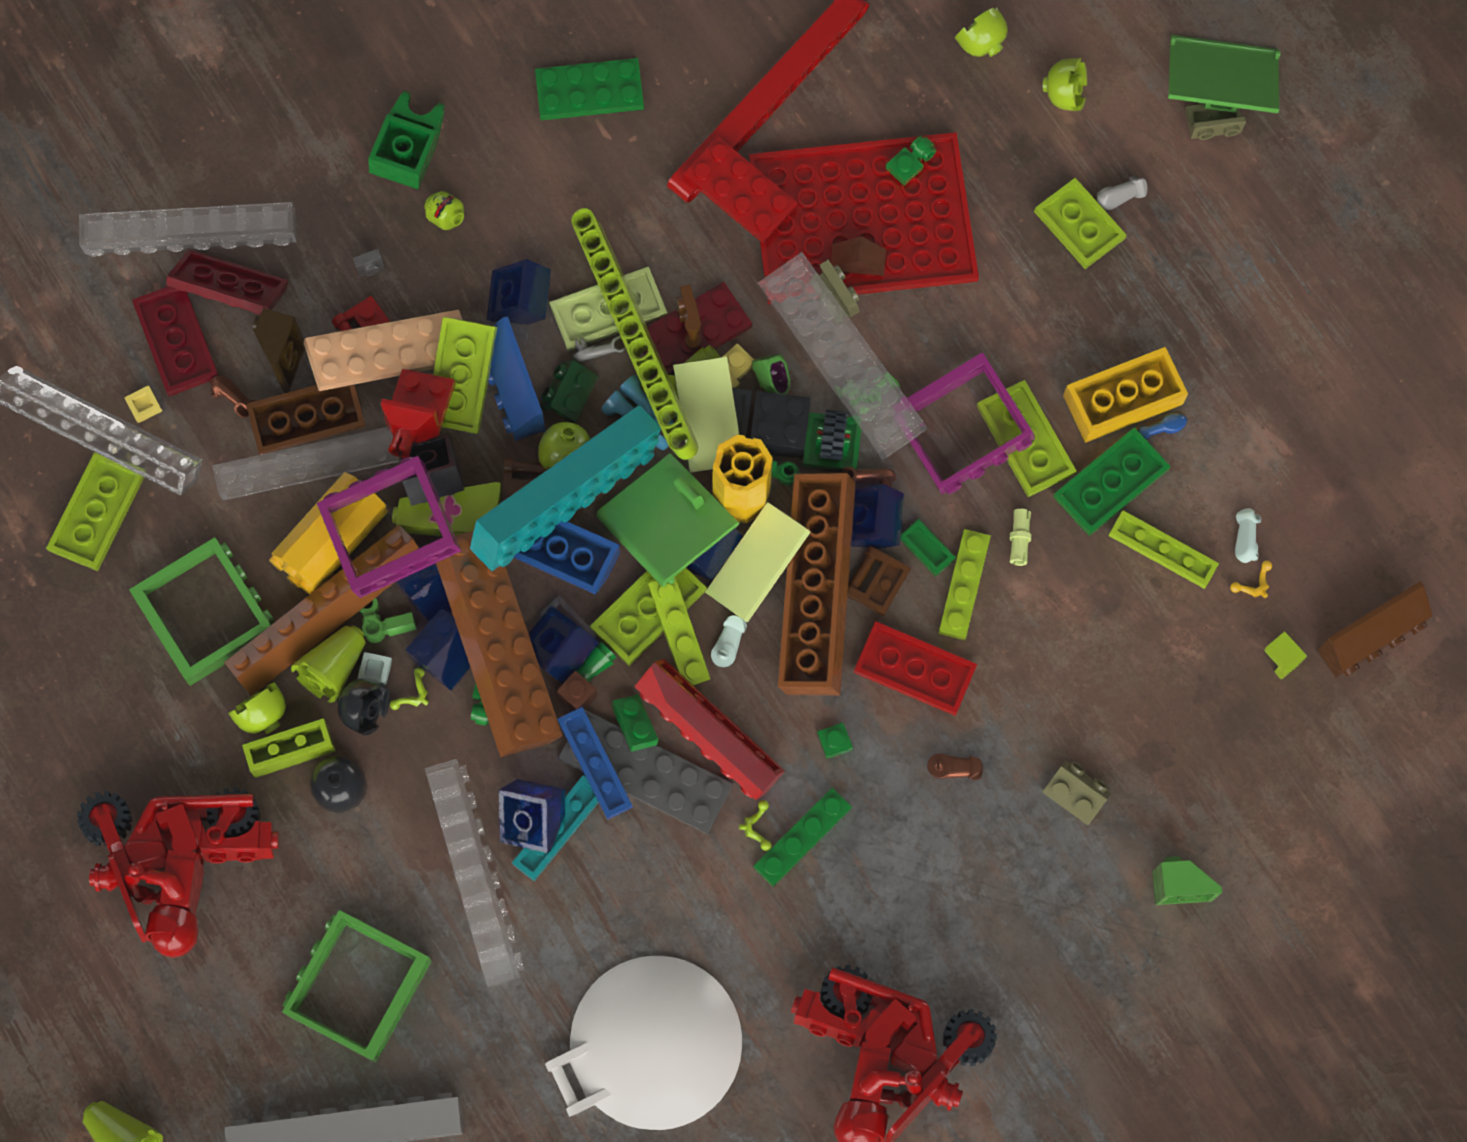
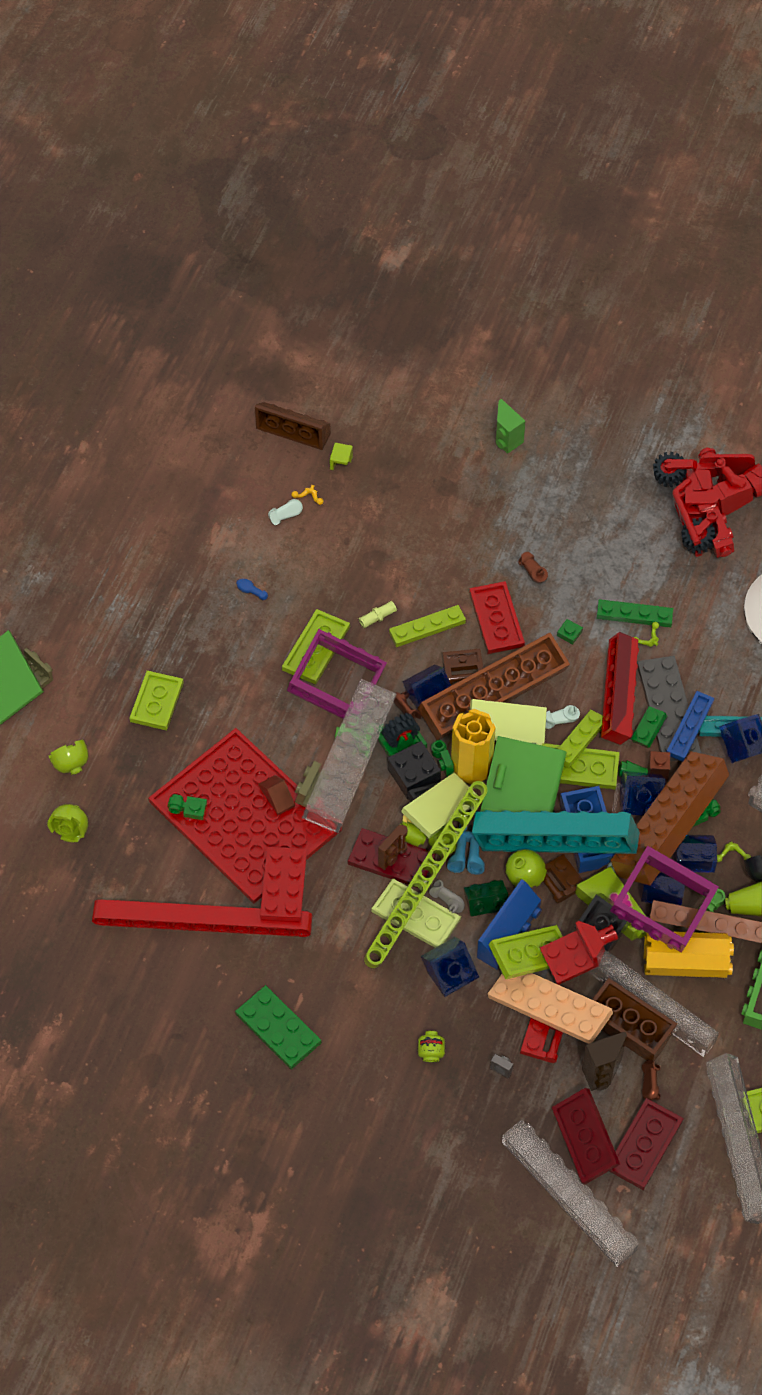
camera: 125 degrees left, 15 degrees down
light yellow plate [124,385,162,423] -> none
light aqua plate [357,652,392,687] -> none
green brick [368,91,445,190] -> none
light yellow plate [723,343,754,381] -> none
bright green rock [752,354,791,395] -> none
green tile [898,519,956,577] -> none
olive bracket [1043,760,1111,825] -> none
green plate [1053,427,1171,537] -> none
yellow brick [1063,347,1188,443] -> none
light grey piece [1096,176,1148,211] -> none
lime plate [1108,511,1219,589] -> none

